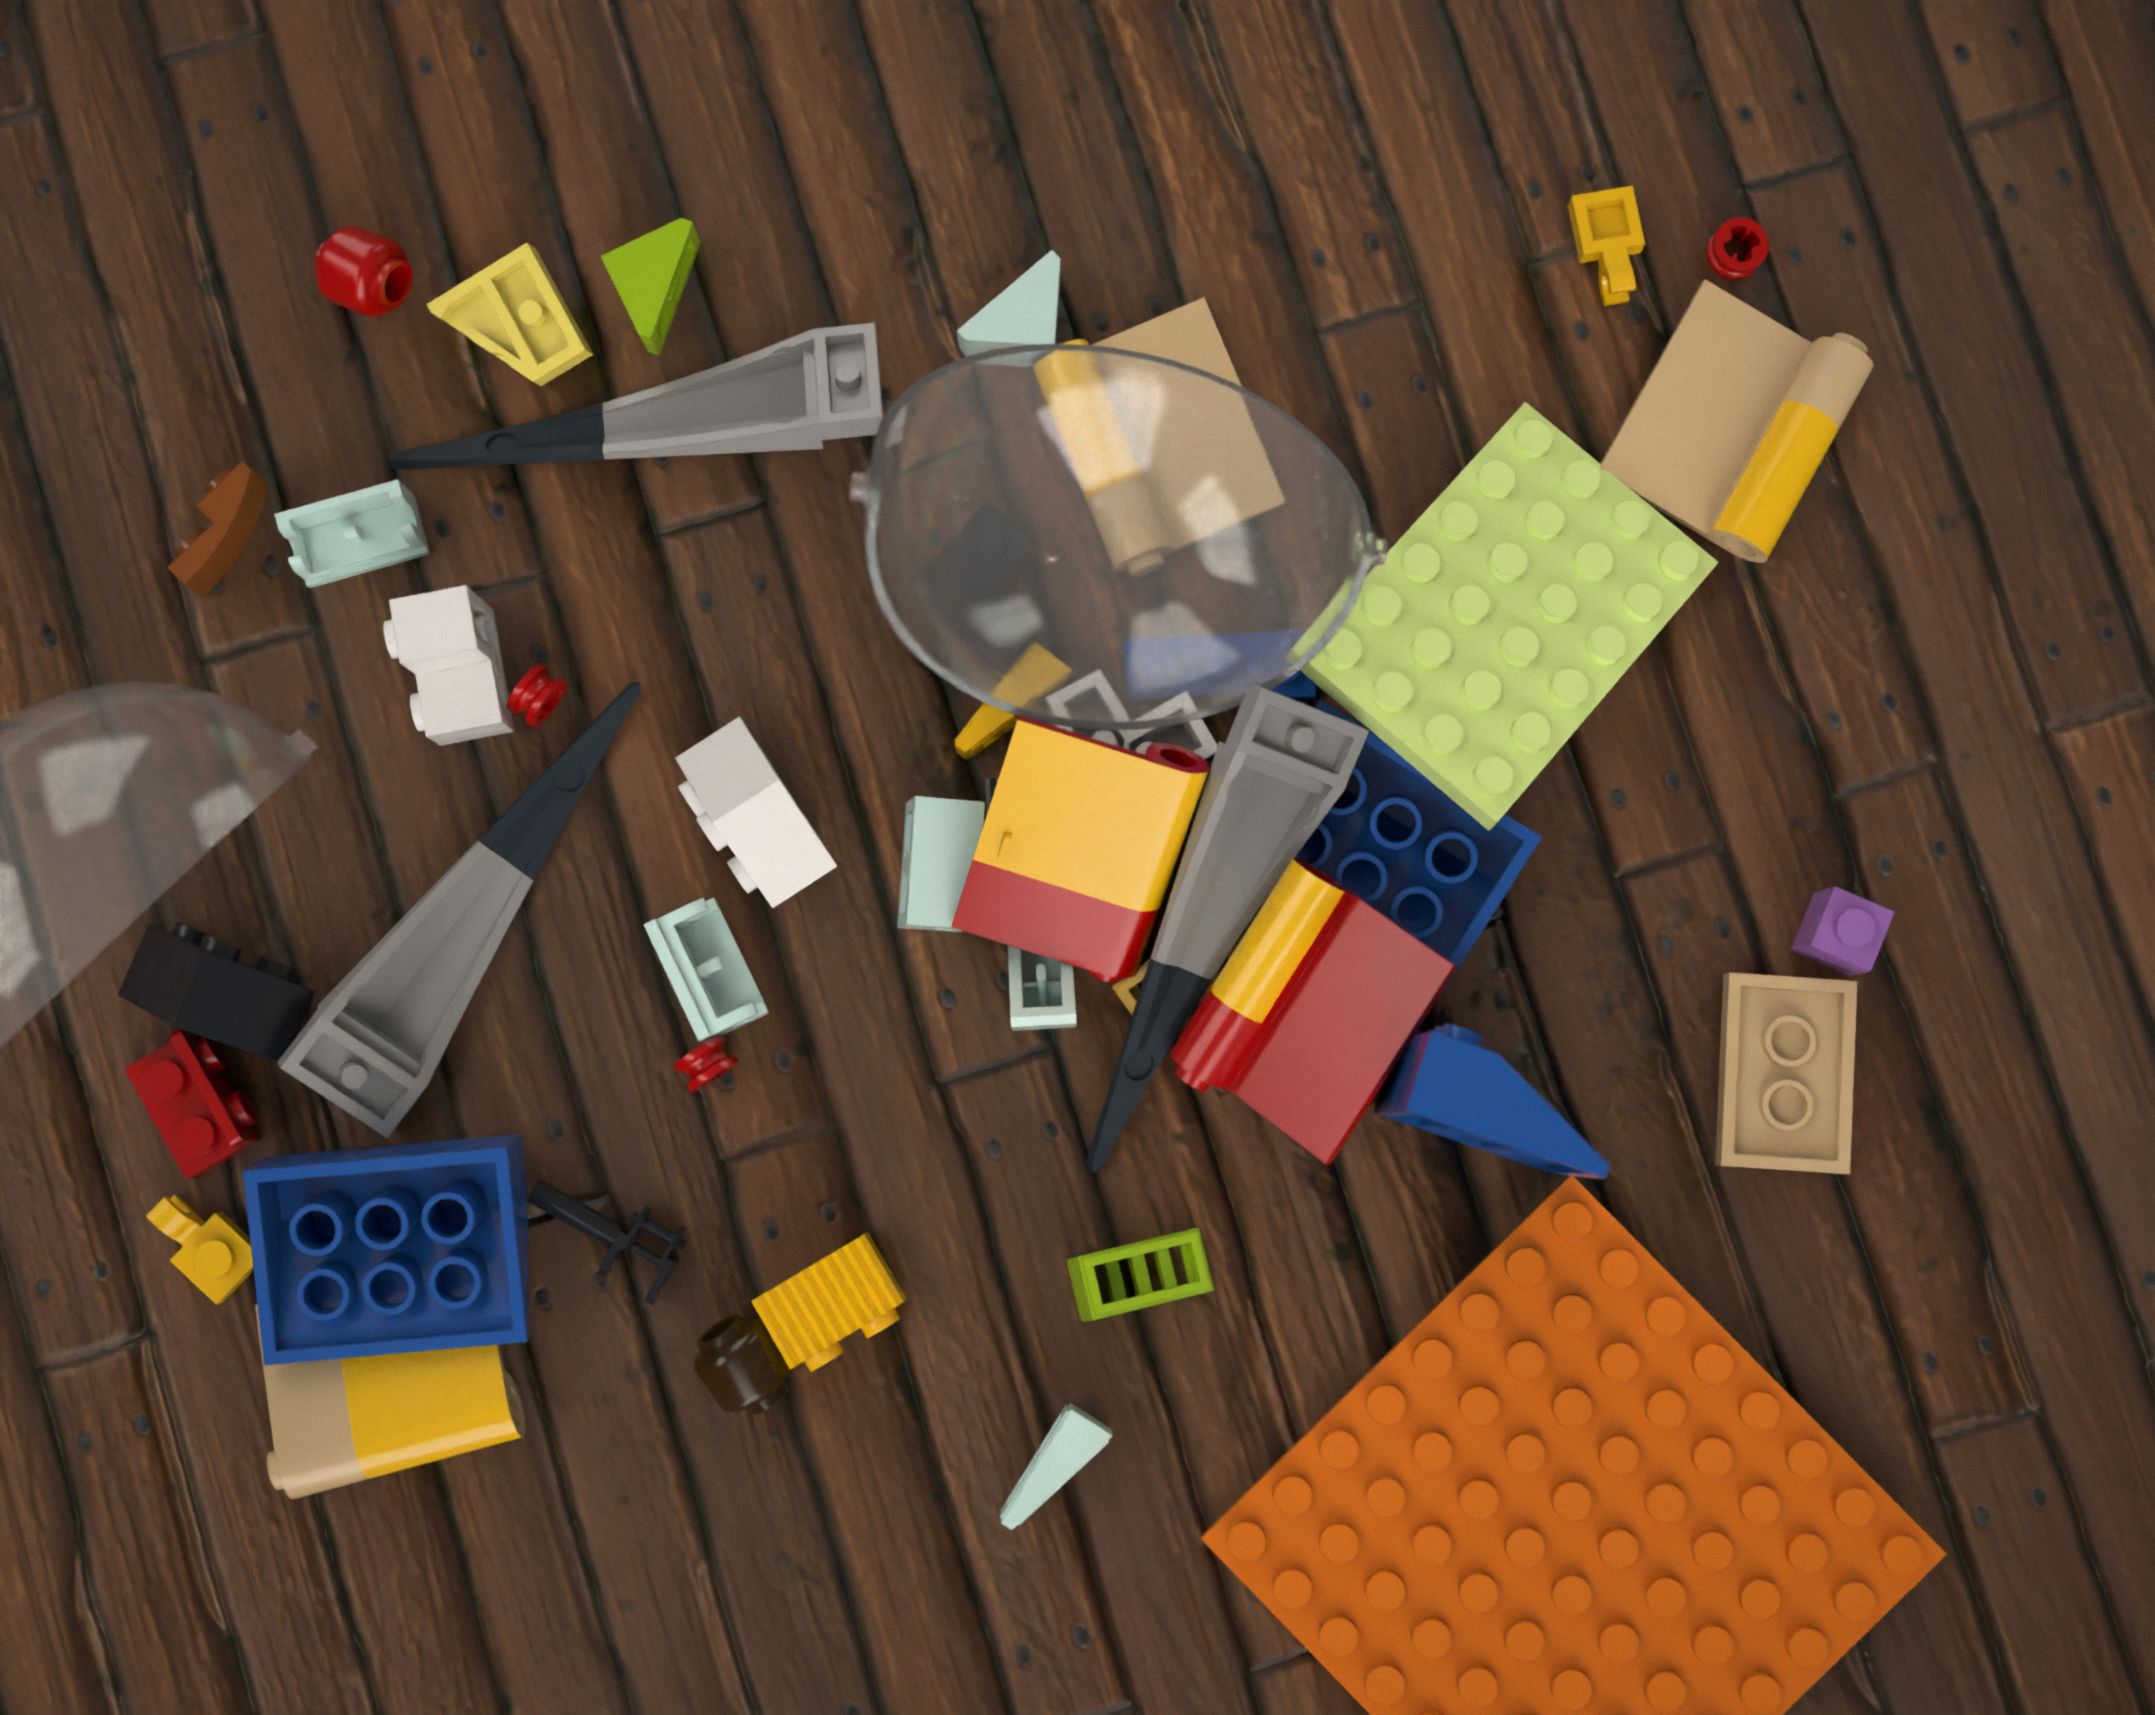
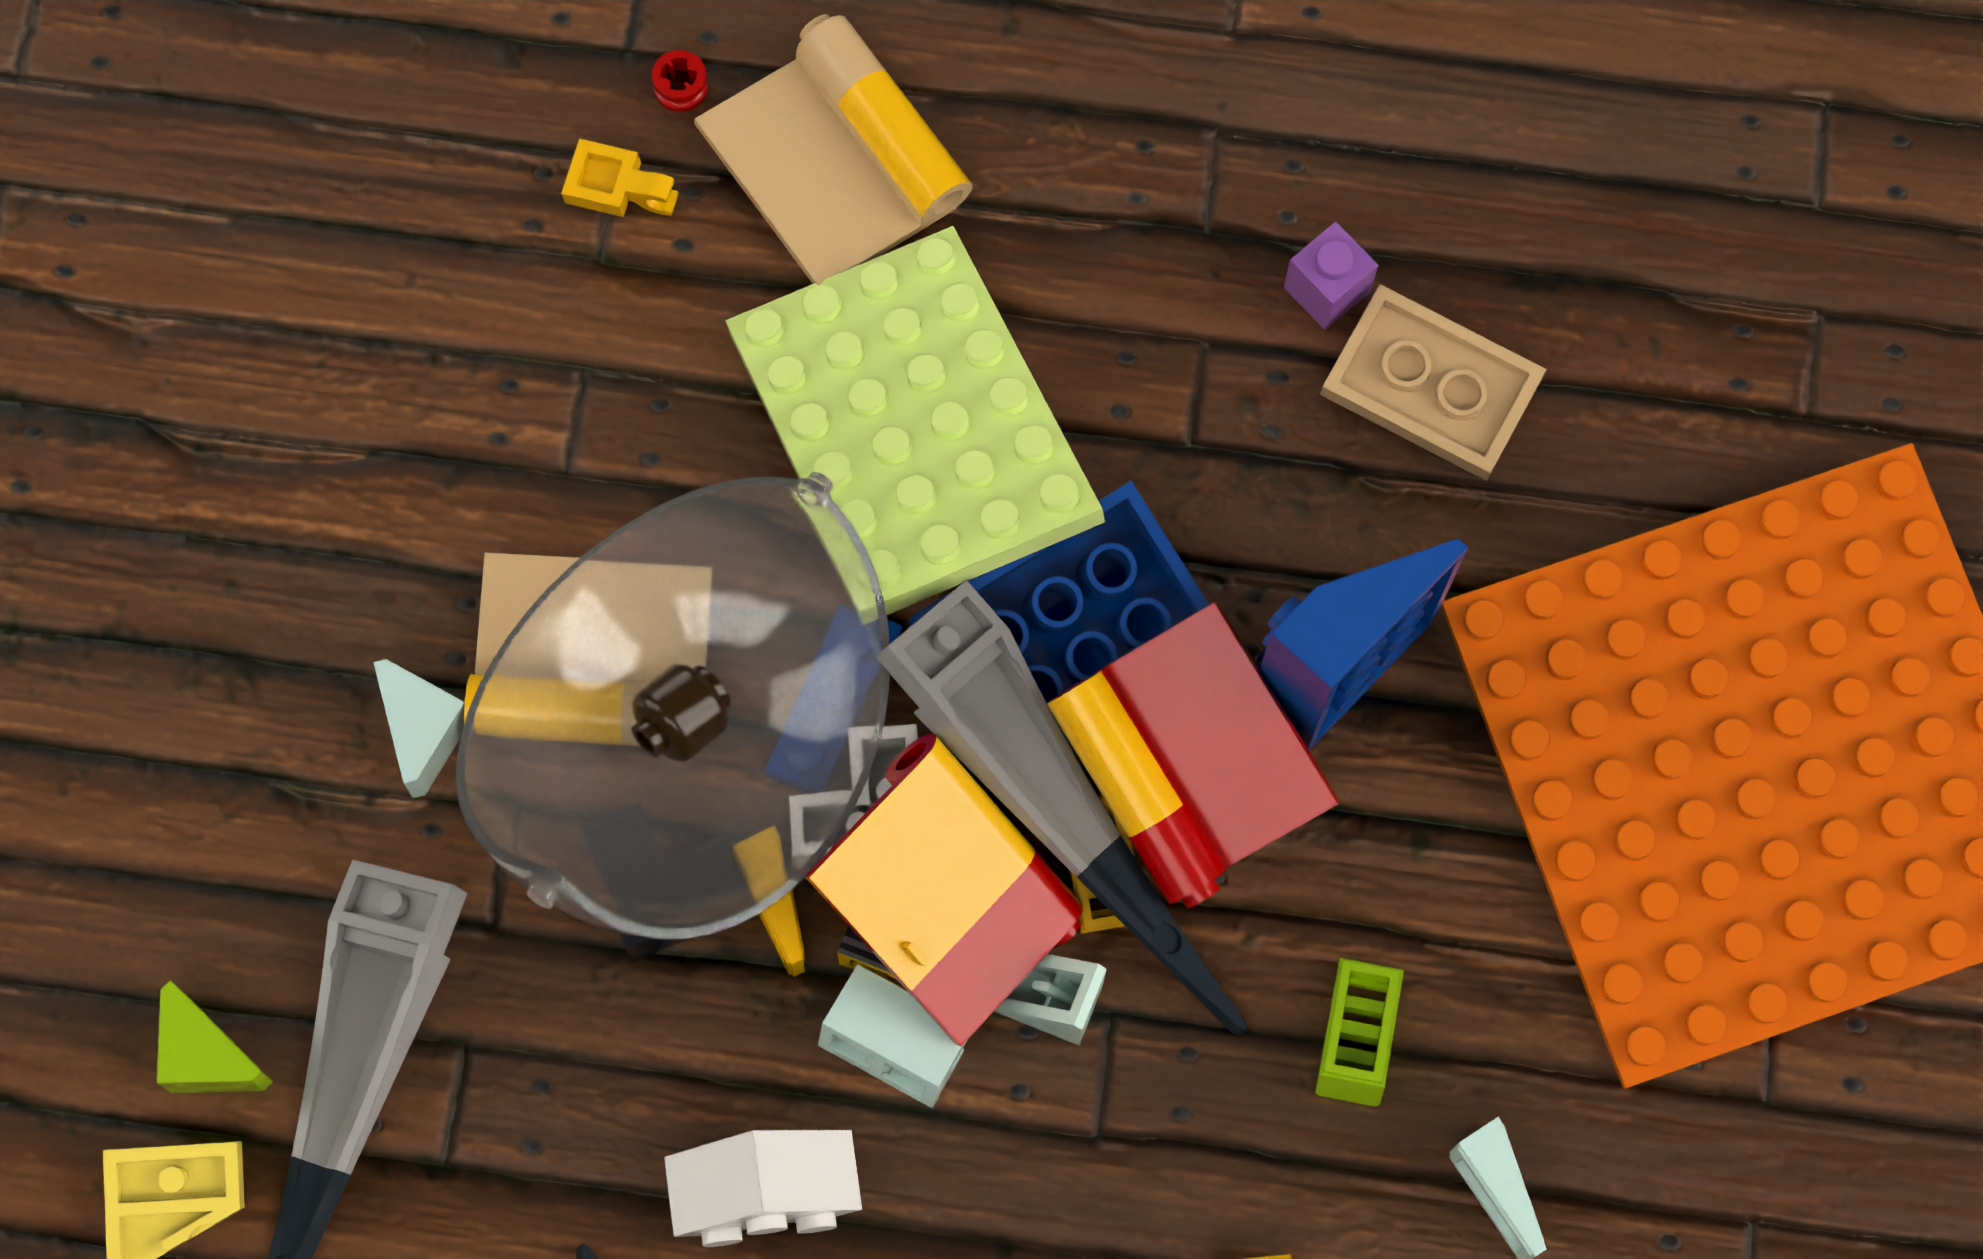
camera: 65 degrees left, 10 degrees down
none -> dark brown head [631,664,730,762]

